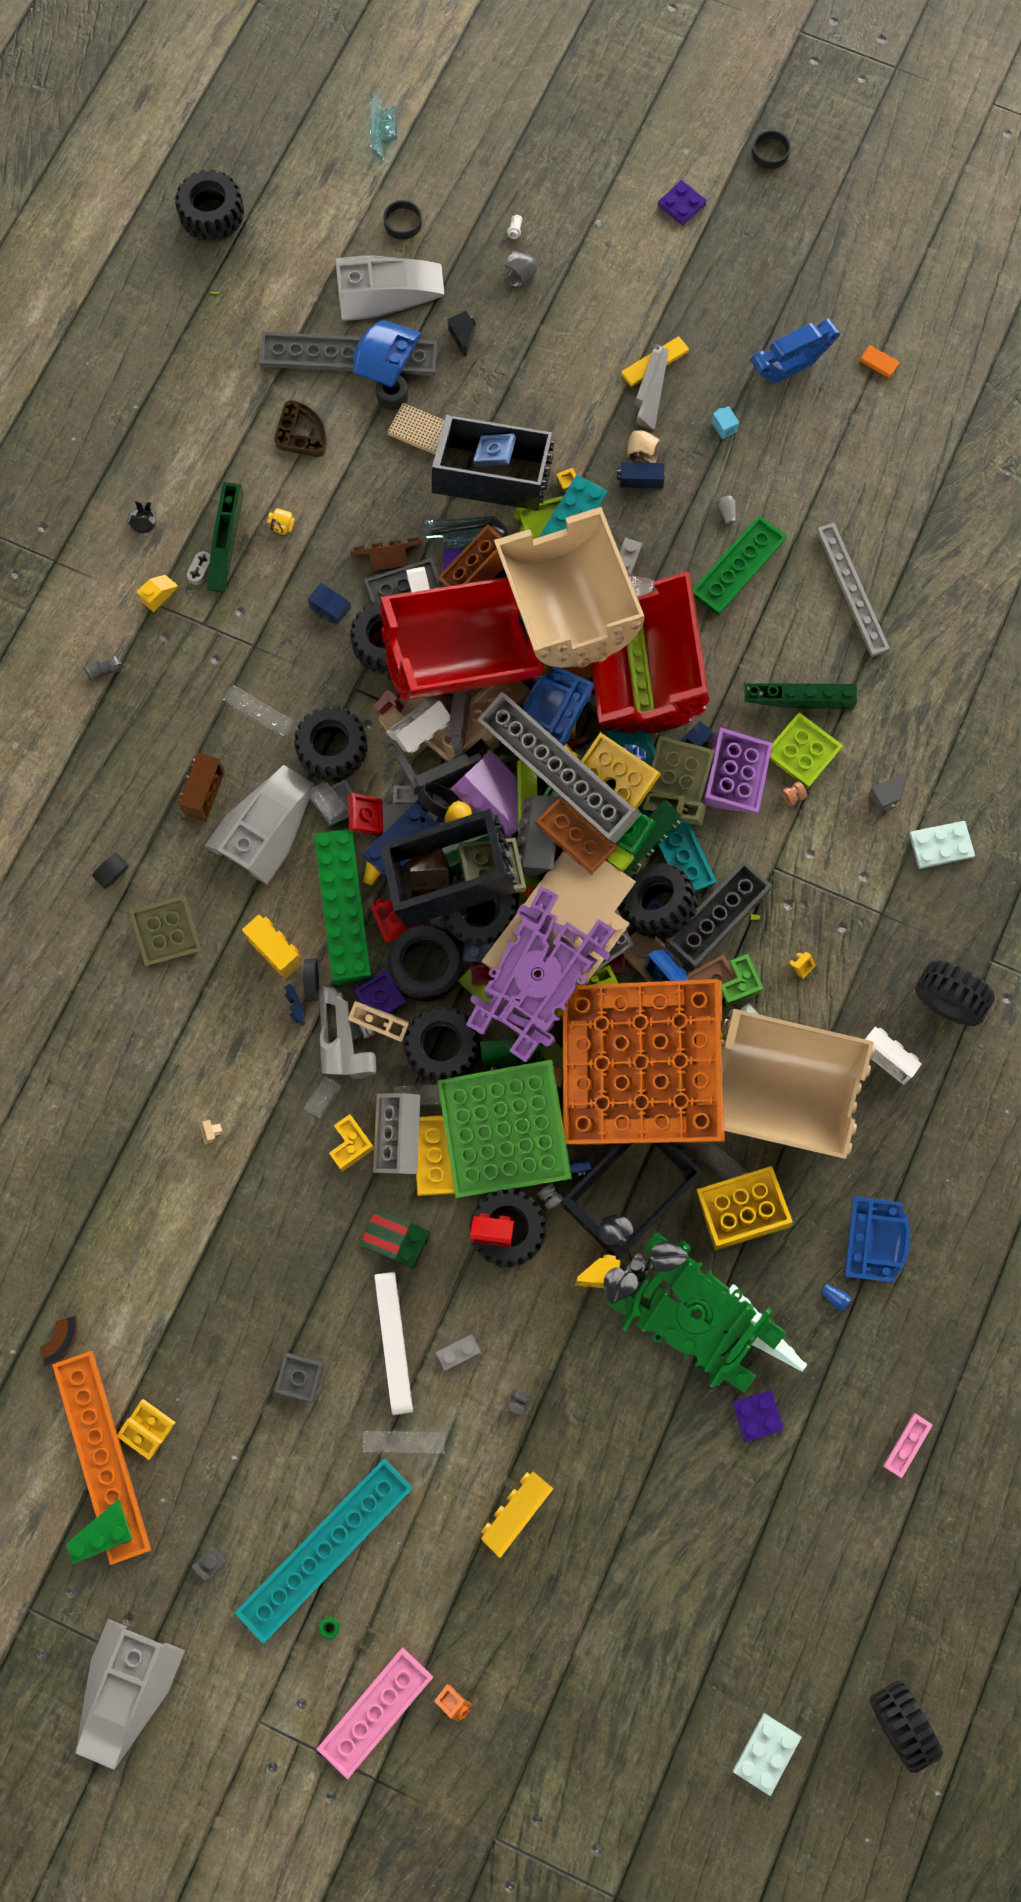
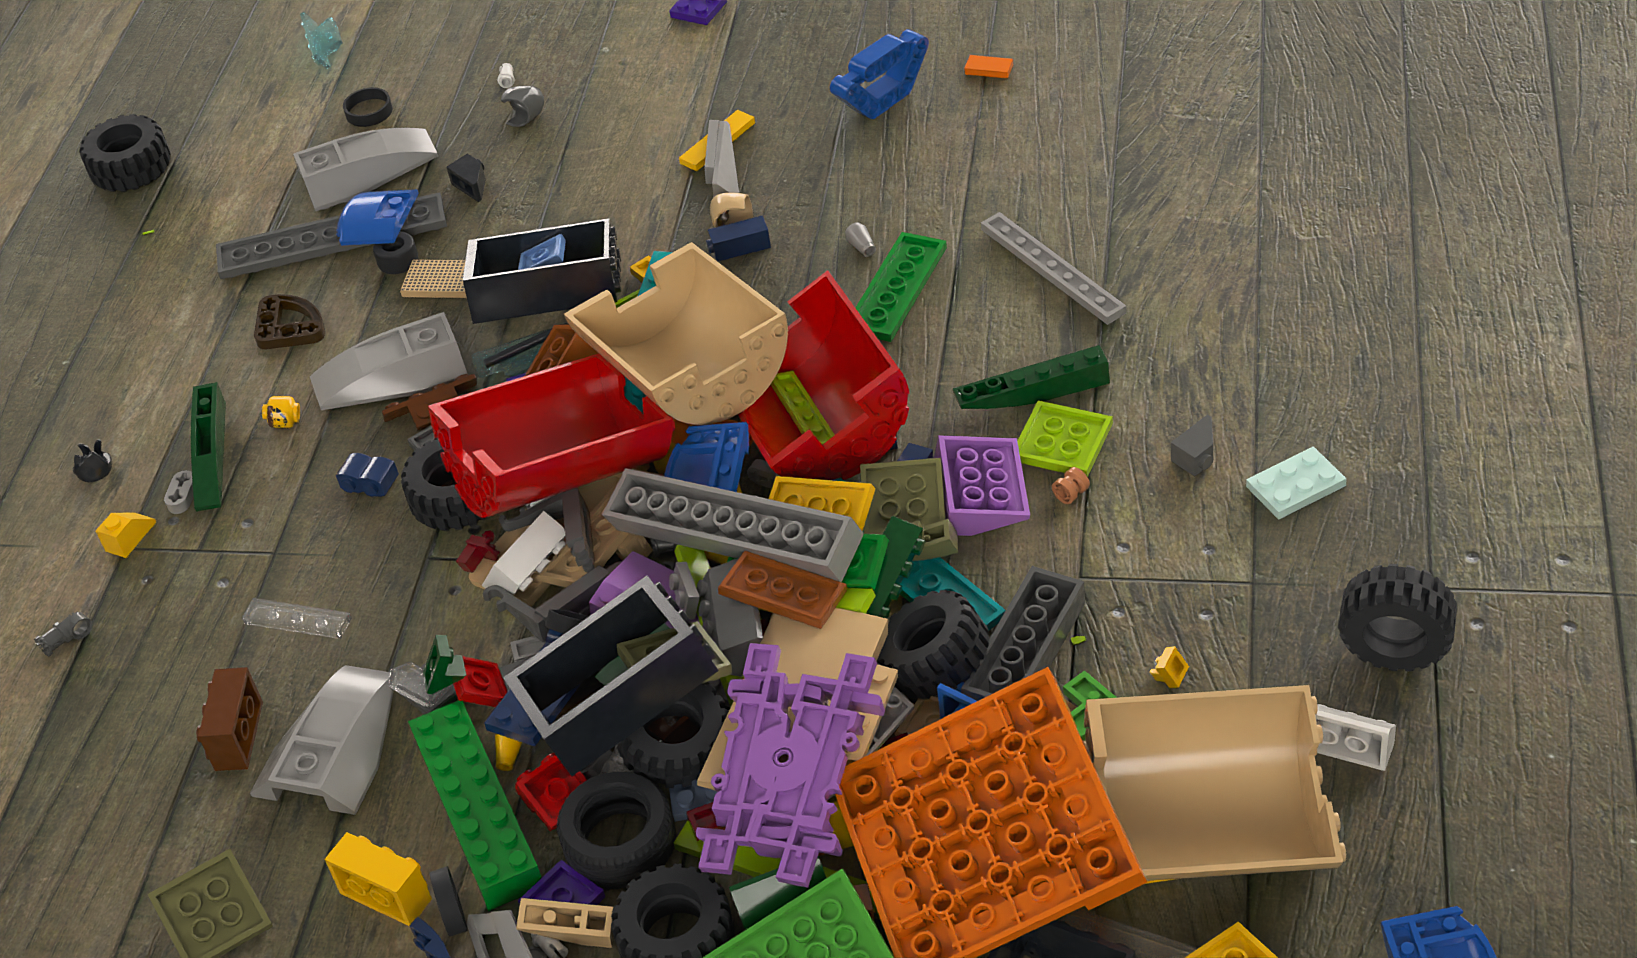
camera: 10 degrees left, 30 degrees down
black tyre [92,853,129,889] -> none
black tyre [294,706,367,781] -> none
medium azure brick [712,406,739,439] -> none
none -> light grey wedge [310,312,468,410]
none -> dark green slope [423,635,466,694]
none -> light grey plate [669,562,699,619]

